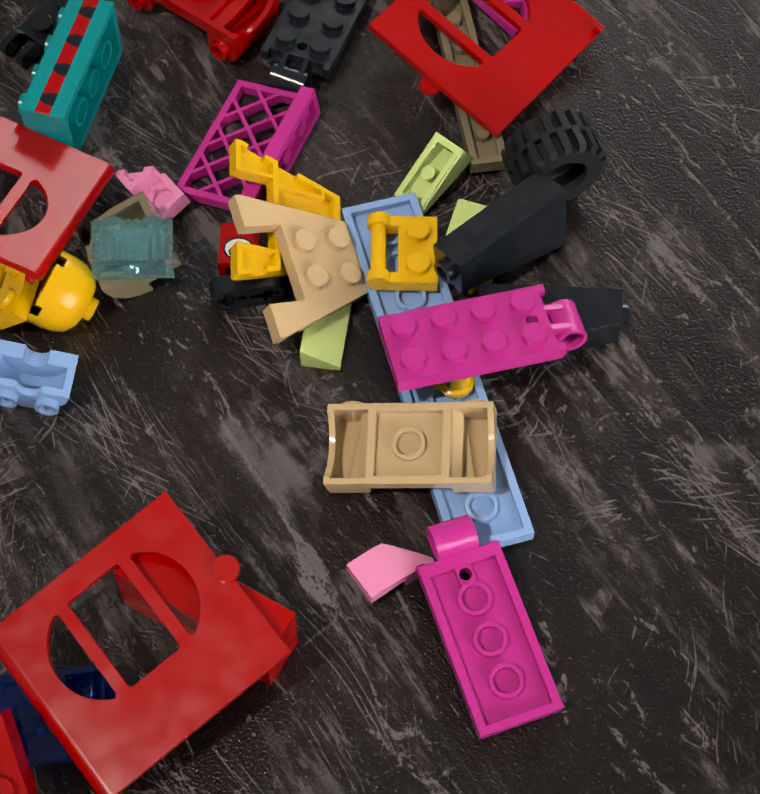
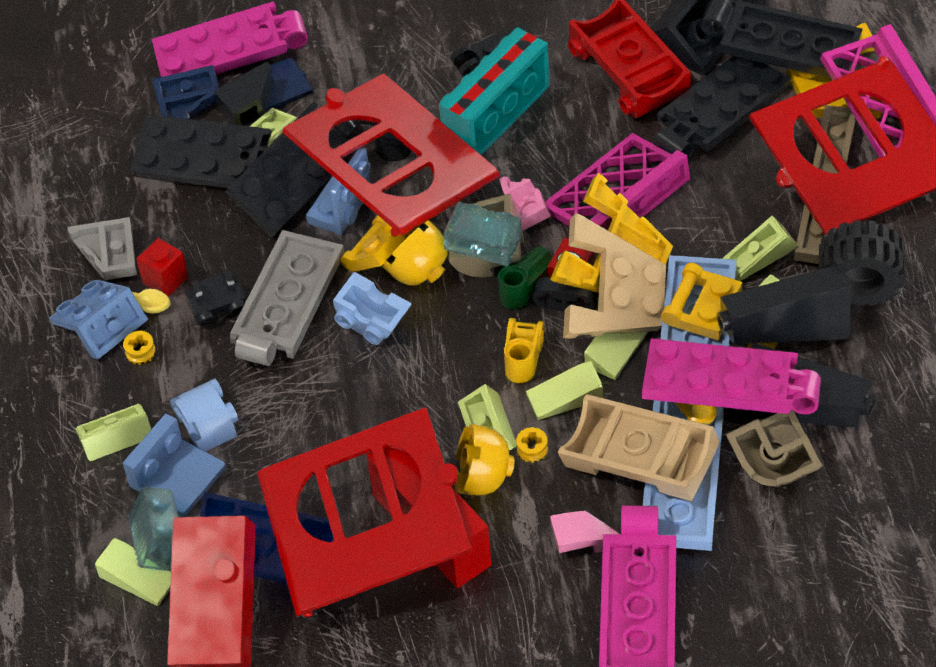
camera: 30 degrees right, 10 degrees down
none -> yellow cylinder [454,424,515,495]
none -> yellowish green slope [458,384,517,450]
none -> dark green piece [498,246,553,310]
none -> yellow piece [504,318,545,383]
none -> yellow bush [516,427,548,463]
none -> yellowish green slope [526,361,603,420]
none -> dark tan brick [726,409,823,487]

